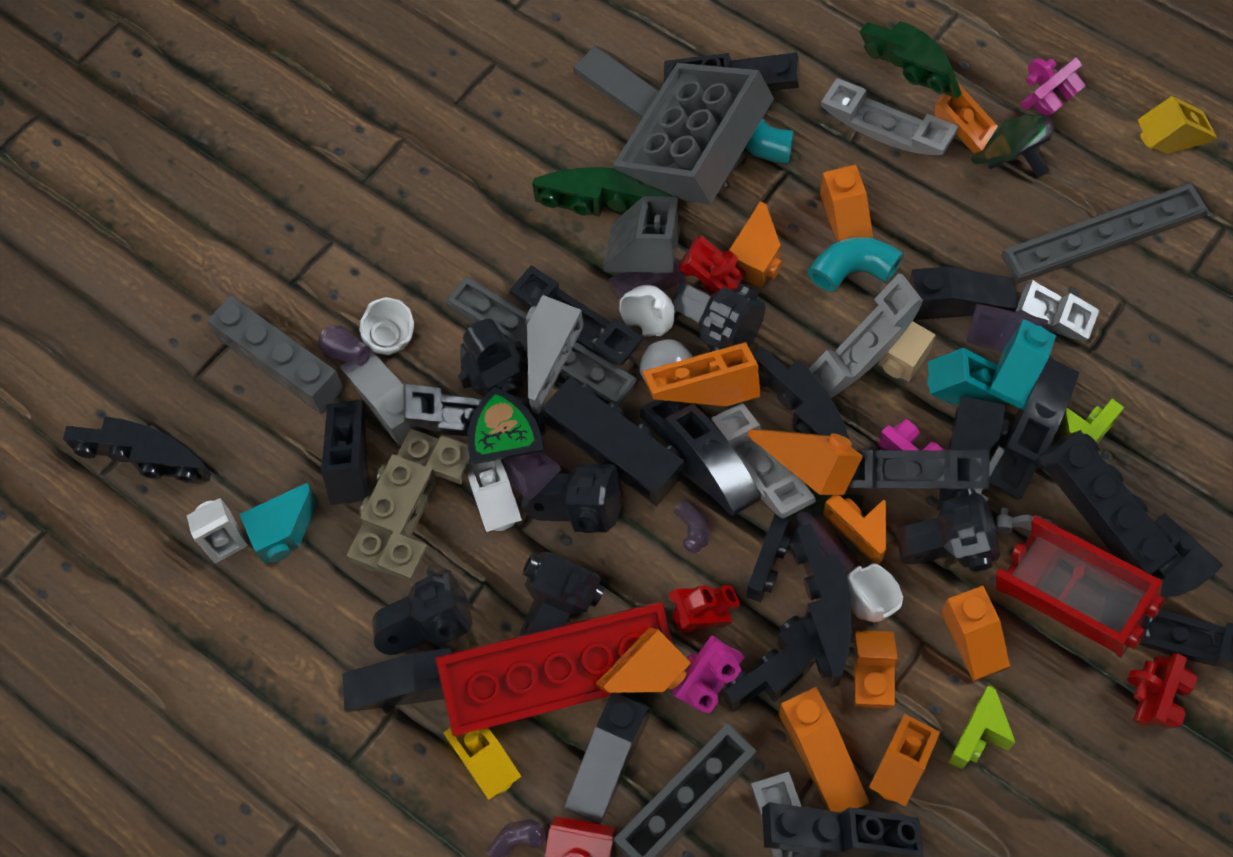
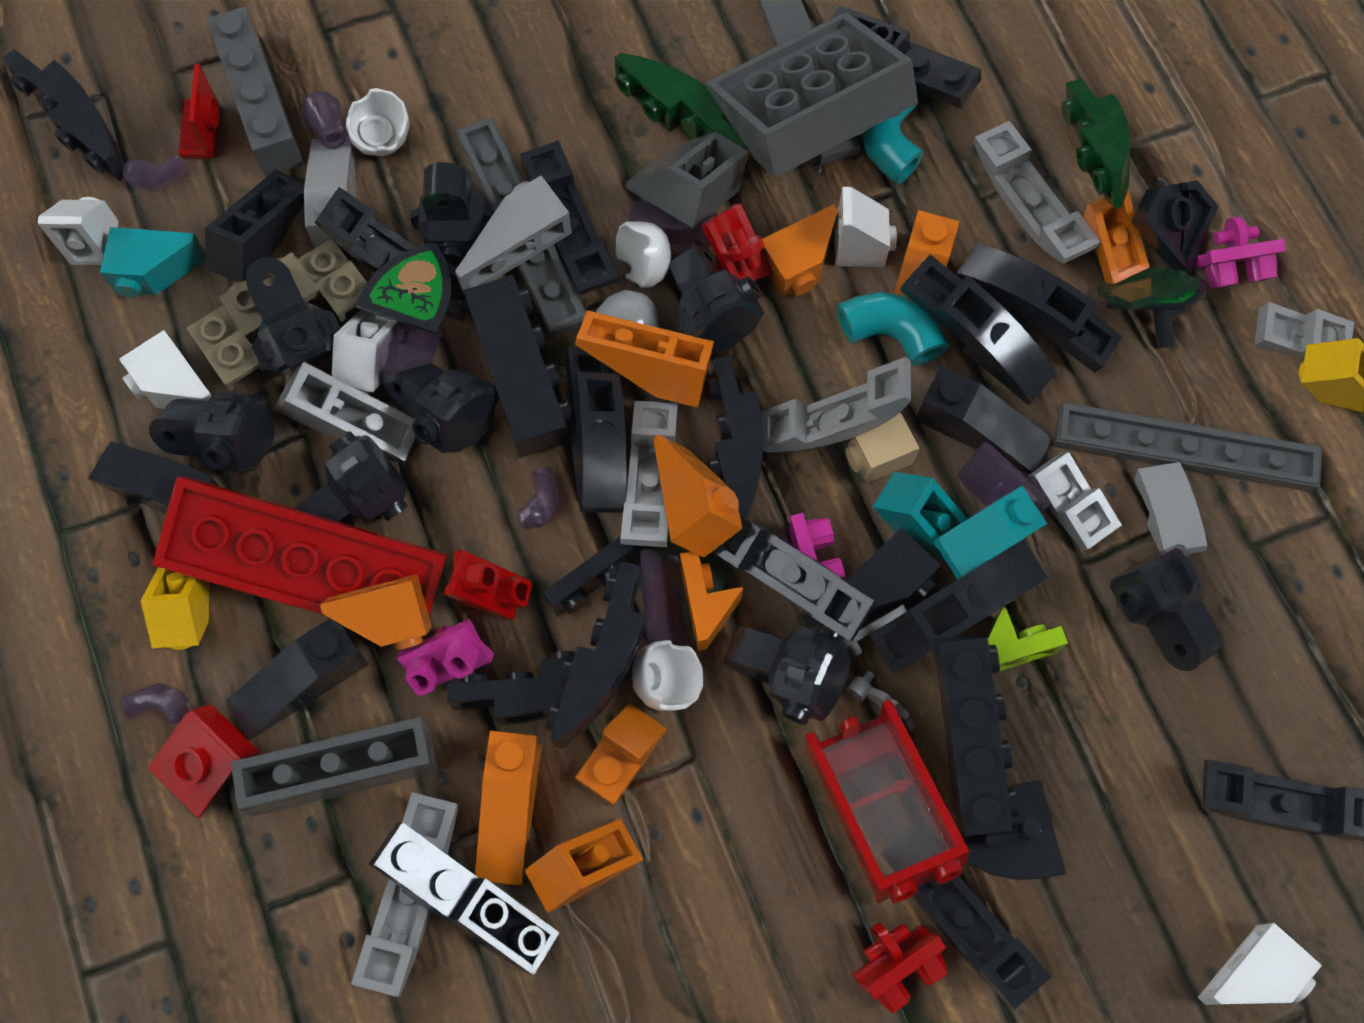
camera: 25 degrees right, 5 degrees up
orange slope [941,586,1010,682] -> none
lime slope [948,685,1015,770] -> none
none -> white slope [119,330,212,409]
none -> clear purple arm [123,154,188,191]
none -> red piece [178,64,220,159]
none -> black piece [246,257,341,375]
none -> light grey slope [274,362,416,462]
none -> white slope [834,187,897,267]
none -> black slope [900,254,1057,405]
none -> black slope [955,243,1123,373]
none -> black piece [1109,544,1221,671]
none -> black plate [1131,180,1219,274]
none -> light grey slope [1135,462,1208,554]
none -> light grey slope [1254,302,1354,358]

